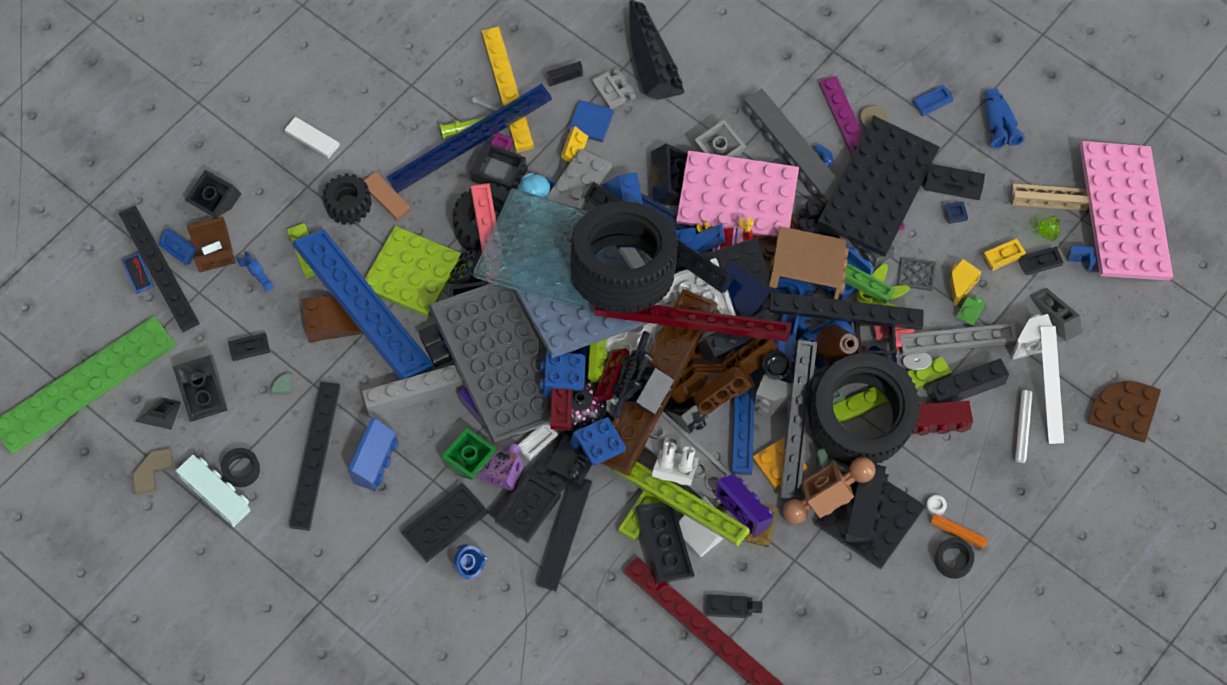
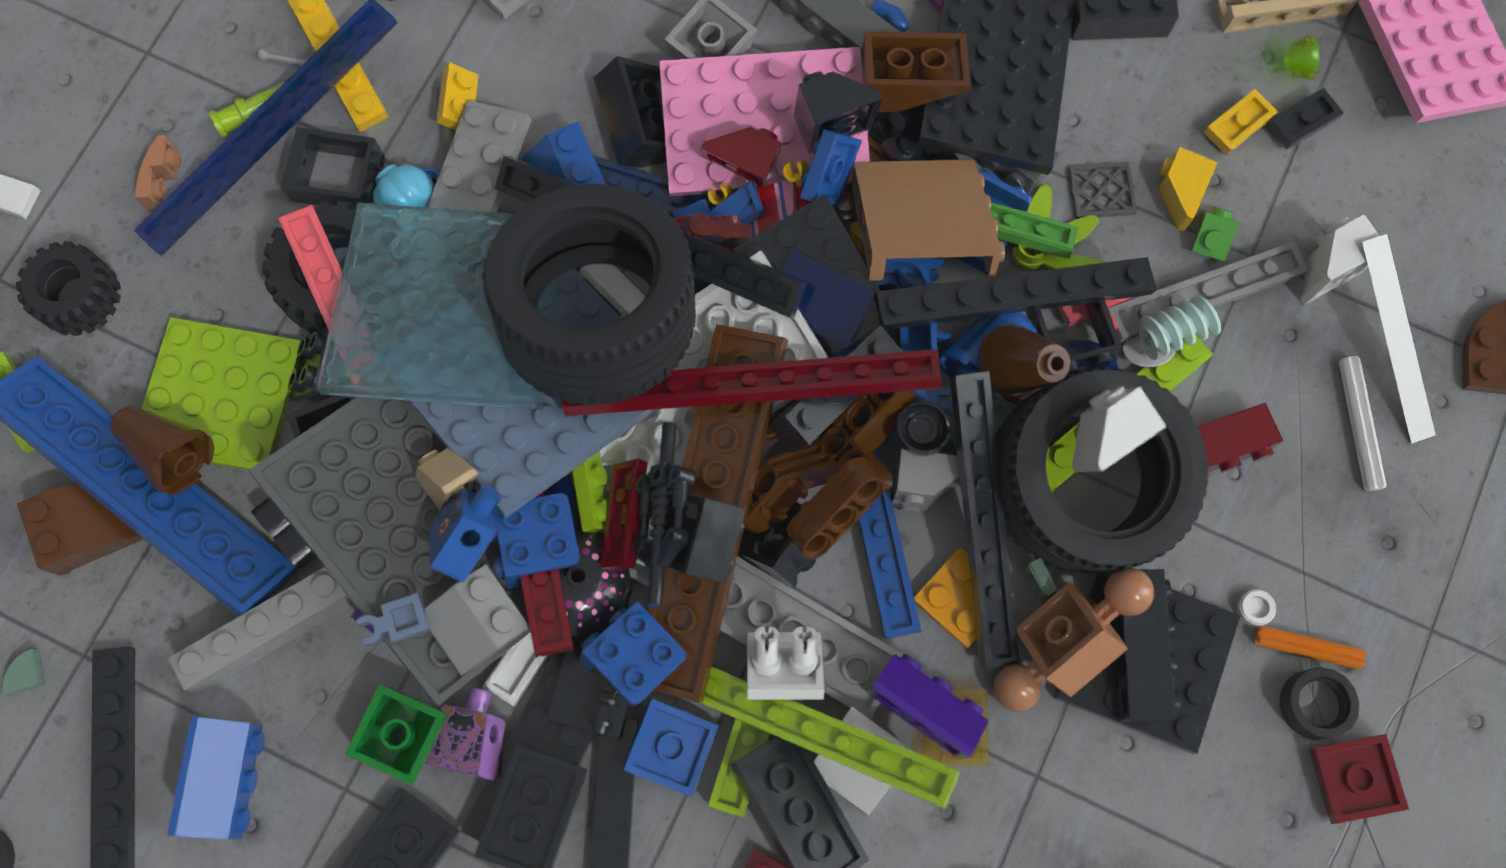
camera: 15 degrees left, 10 degrees up
nougat tile [363,172,412,221] -> none
magenta plate [491,133,514,151] -> none
blue tile [568,100,614,143] -> none
black brick [927,358,1009,403] -> none
dark blue plate [945,201,968,224] -> none
dark grey slope [1031,288,1082,341] -> none
blue bracket [1067,245,1097,272] -> none
none -> reddish brown cone [110,406,215,495]
none -> nougat slope [135,135,181,212]
none -> sand blue plate [356,593,431,646]
none -> tan slope [415,448,478,512]
none -> light grey slope [425,565,529,676]
none -> blue torso [429,485,501,582]
none -> blue plate [621,698,719,797]
none -> clear red plate [673,213,752,240]
none -> dark red slope [701,127,782,187]
none -> black slope [794,71,883,153]
none -> blue plate [800,129,862,205]
none -> reddish brown slope [861,32,971,112]
none -> white slope [1072,386,1166,472]
none -> light aqua piece [1138,296,1221,360]
none -> dark red plate [1309,734,1409,824]

